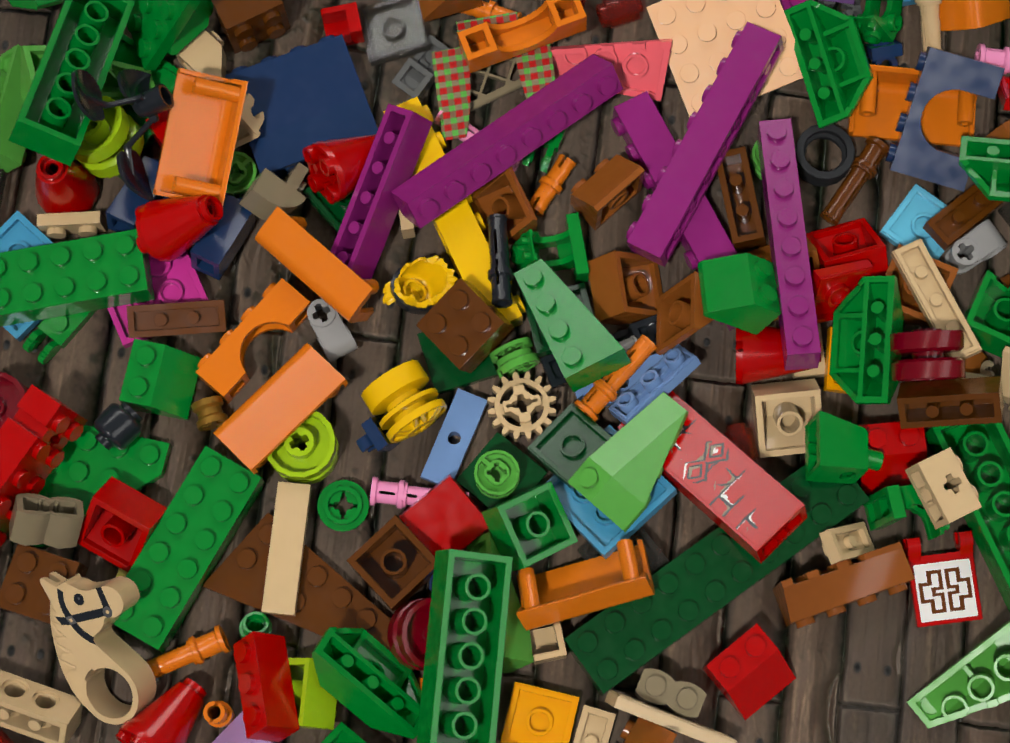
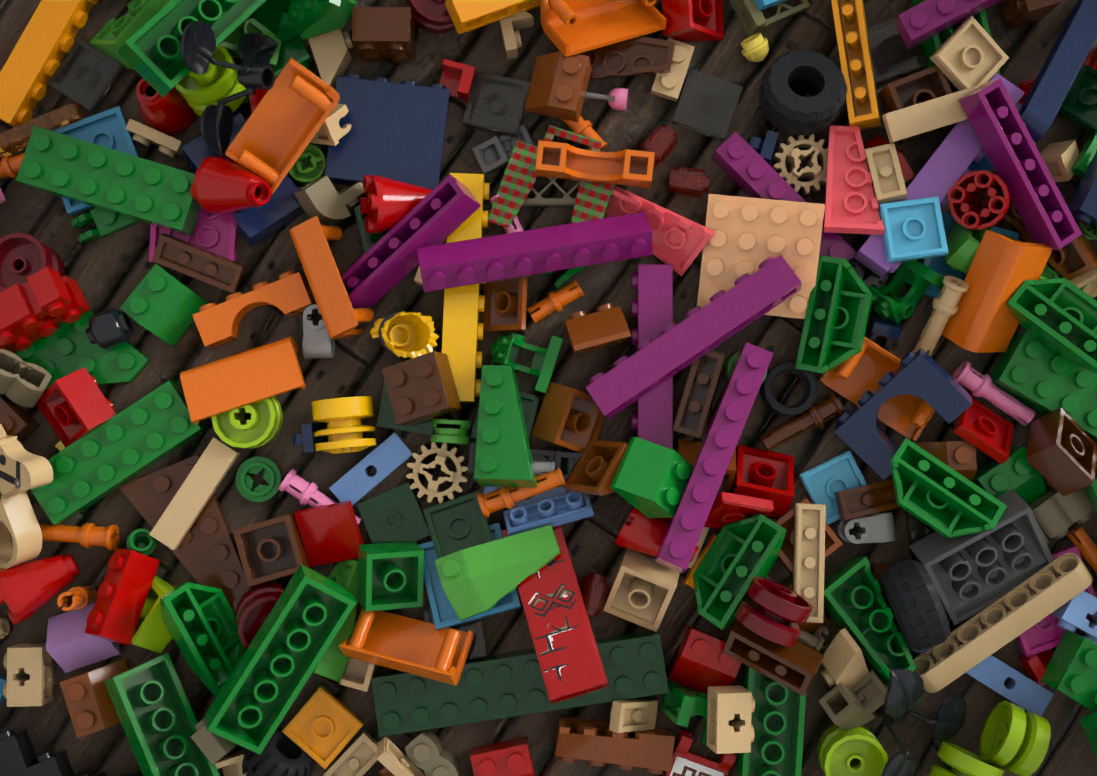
camera: 20 degrees right, 10 degrees up
pearl gold wheel [191,396,228,431] -> none
bright green wheel [474,450,520,499] -> none
black pin [487,213,513,308] -> none
green torso [805,411,884,484] -> none

